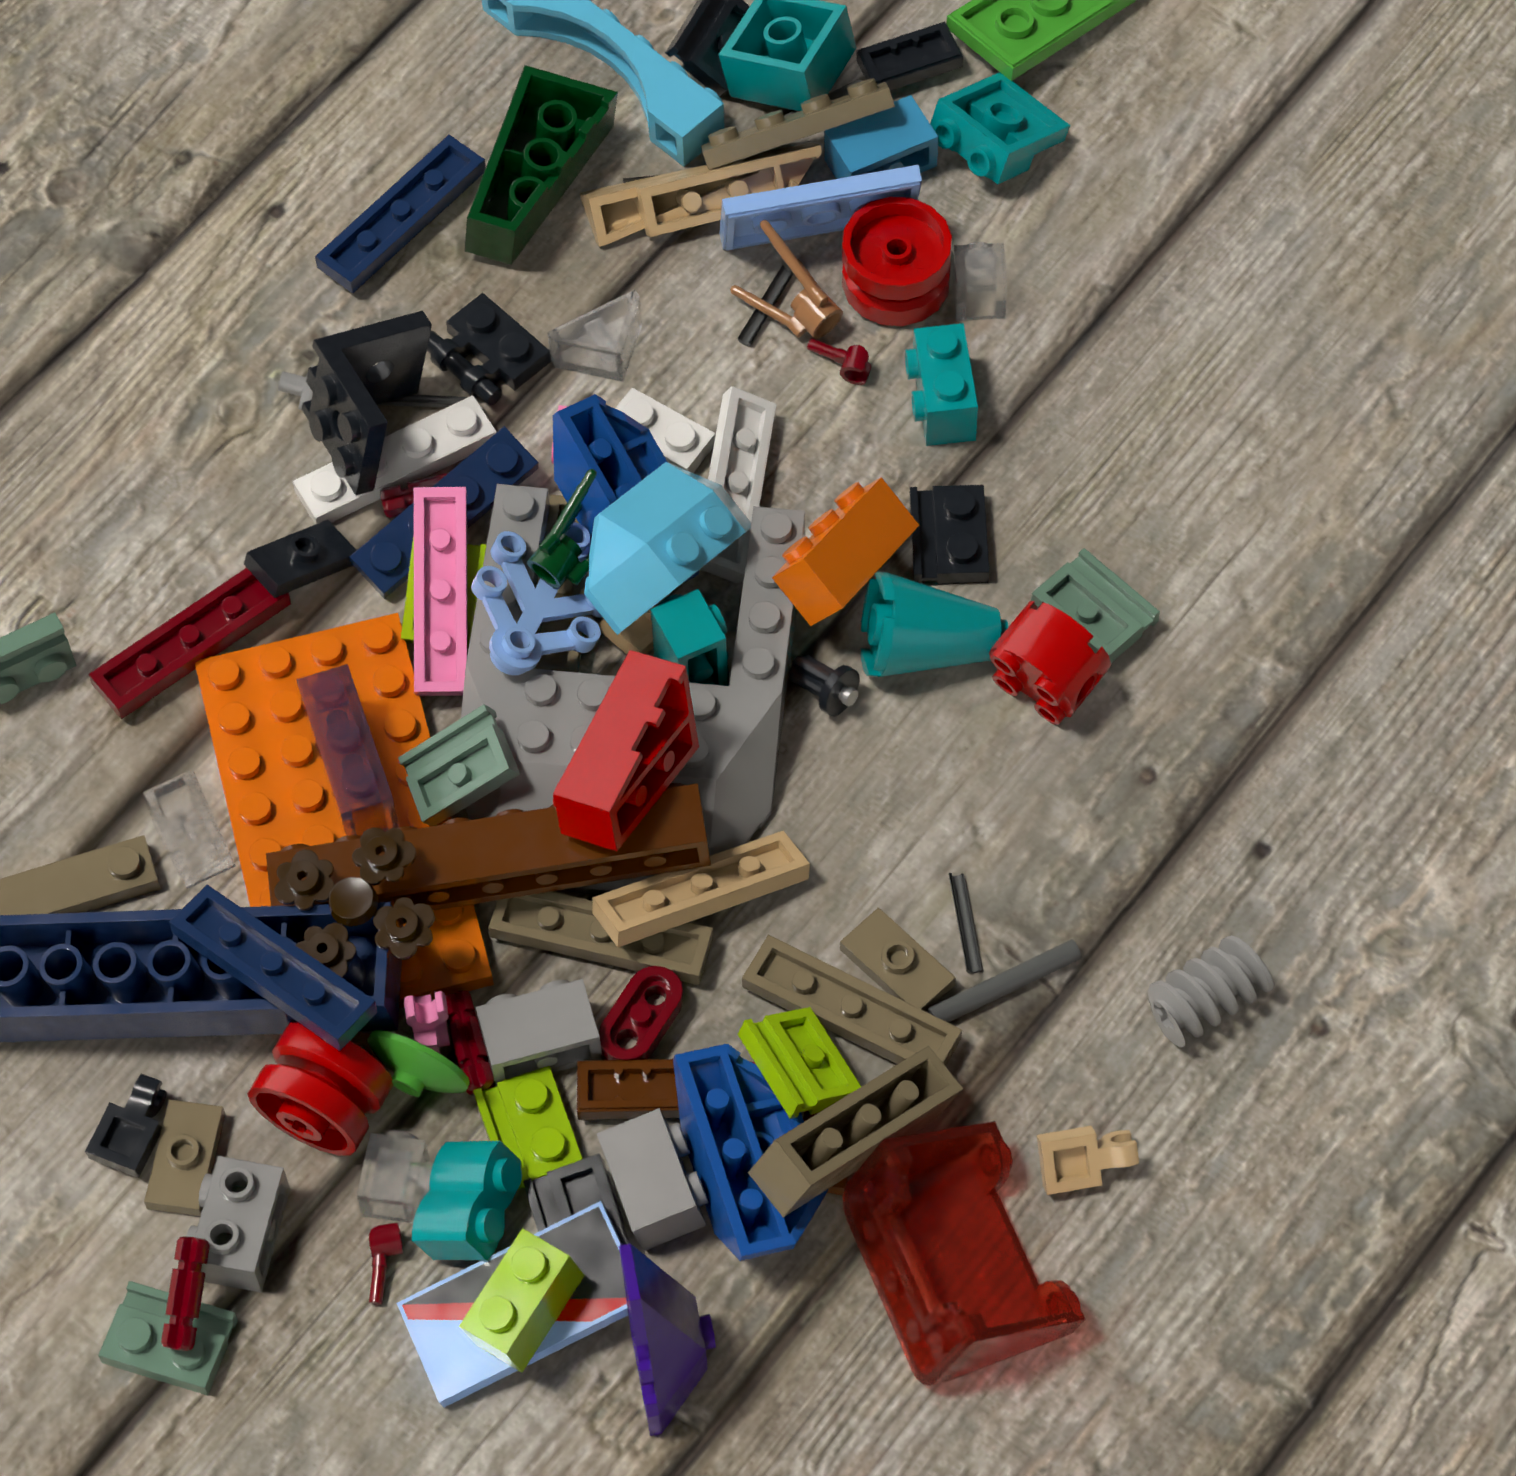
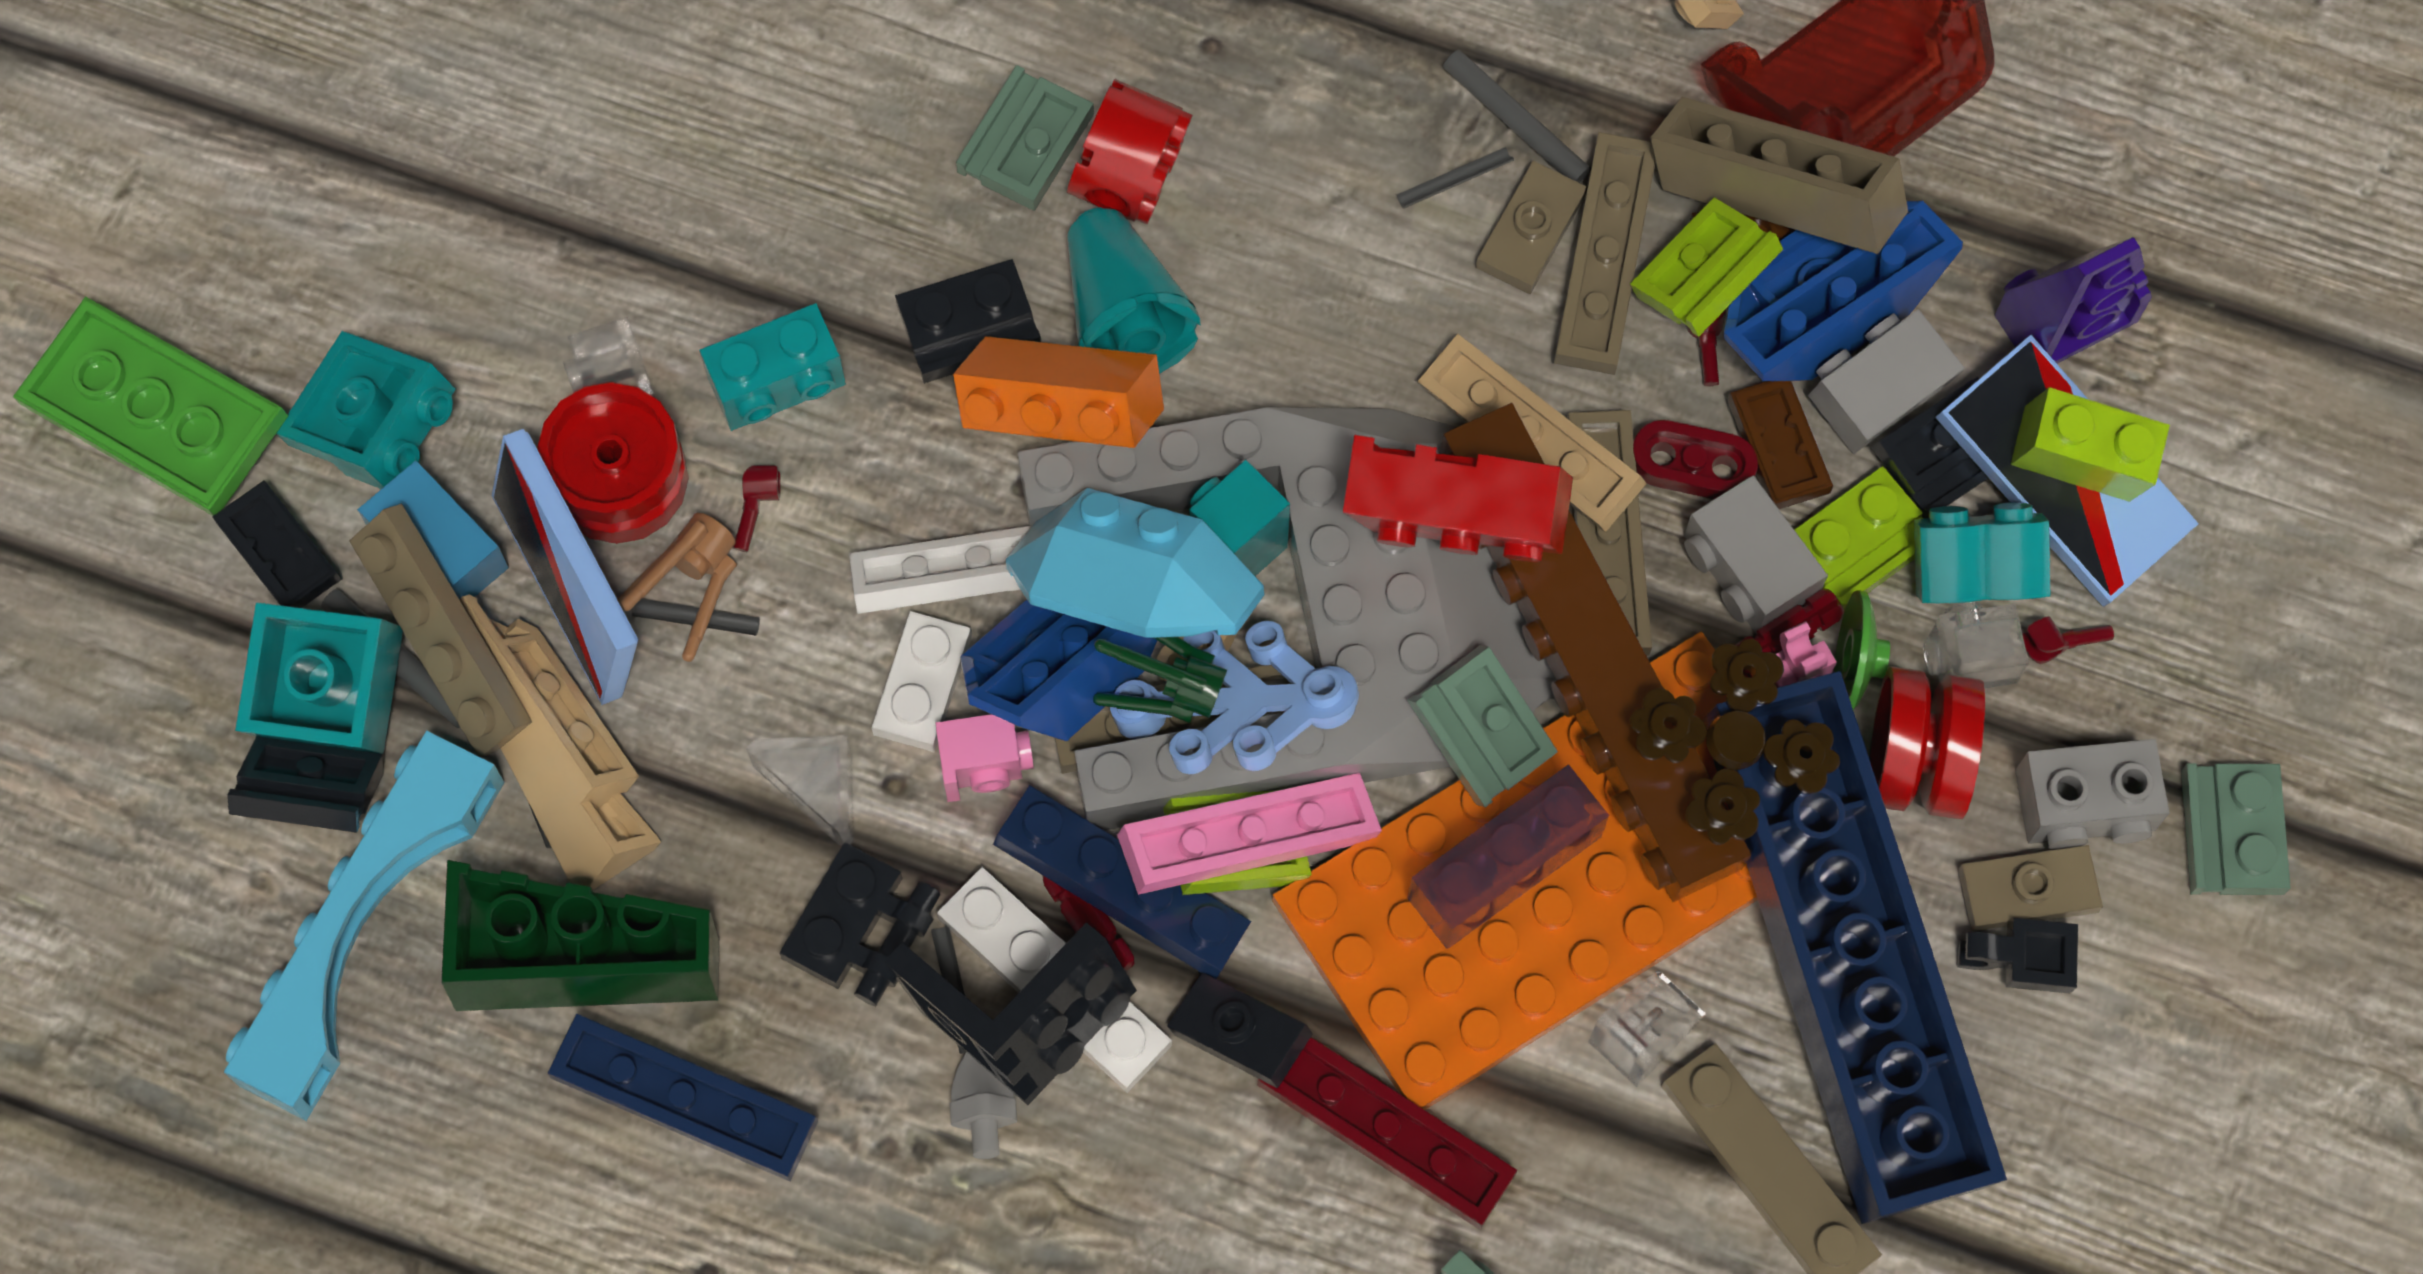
camera: 110 degrees left, 10 degrees up
dark red axle [161,1236,210,1351] -> none
dark blue plate [169,884,377,1051] -> none
black piece [788,655,860,716] -> none

